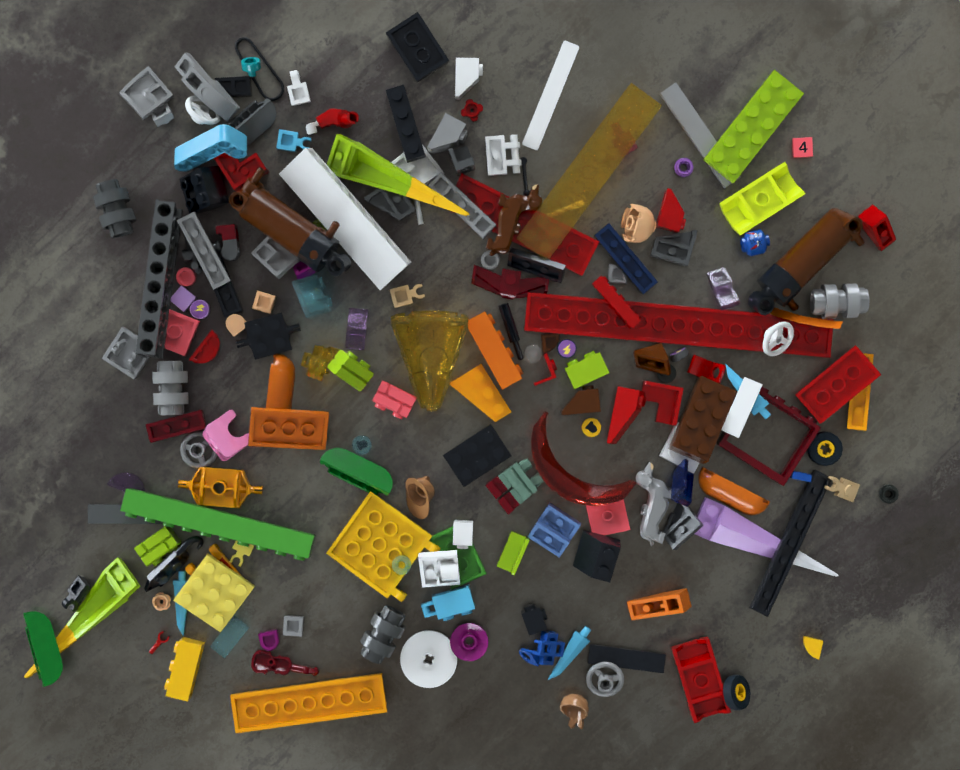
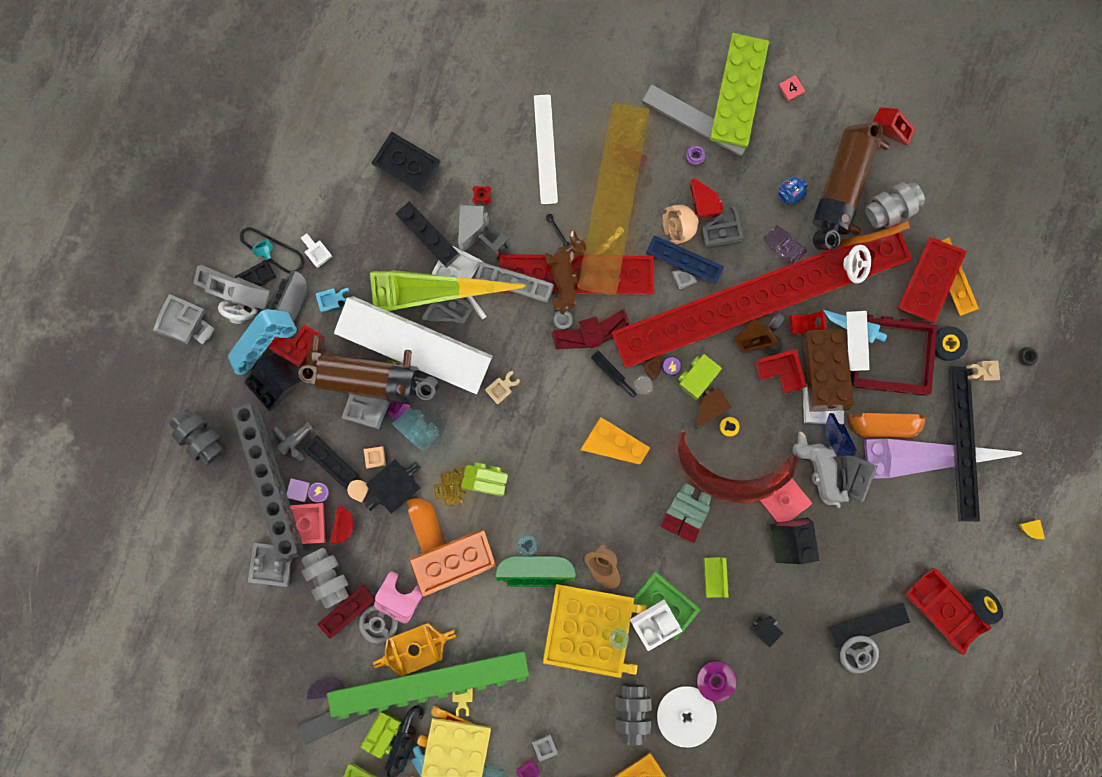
camera: 25 degrees left, 5 degrees down
coral tile [176,267,196,287] -> none
light grey plate [177,212,231,290] -> none
leg [215,224,240,261] -> none
red arm [306,109,359,135] -> none
clear purple slope [345,308,369,350] -> none
coral brick [372,380,417,420] -> none
clear yellow cone [391,311,469,411] -> none
medium azure brick [421,584,475,621] -> none
black plate [443,424,512,487] -> none
white brick [453,520,473,549] -> none
white slope [455,58,483,100] -> none
orange brick [465,311,523,390] -> none
white plate [485,135,522,176] -> none
black plate [507,247,566,283] -> none
blue piece [519,631,565,666] -> none
medium blue slope [527,502,581,558] -> none
red bracket [534,353,557,386] -> none
medium azure bar [548,626,591,680] -> none
medium nougat piece [560,694,589,729] -> none
red piece [592,275,642,329] -> none
red slope [607,386,646,444] -> none
orange slope [627,588,692,620] -> none
neon yellow piece [719,162,805,235] -> none
blue tile [789,471,812,482] -> none

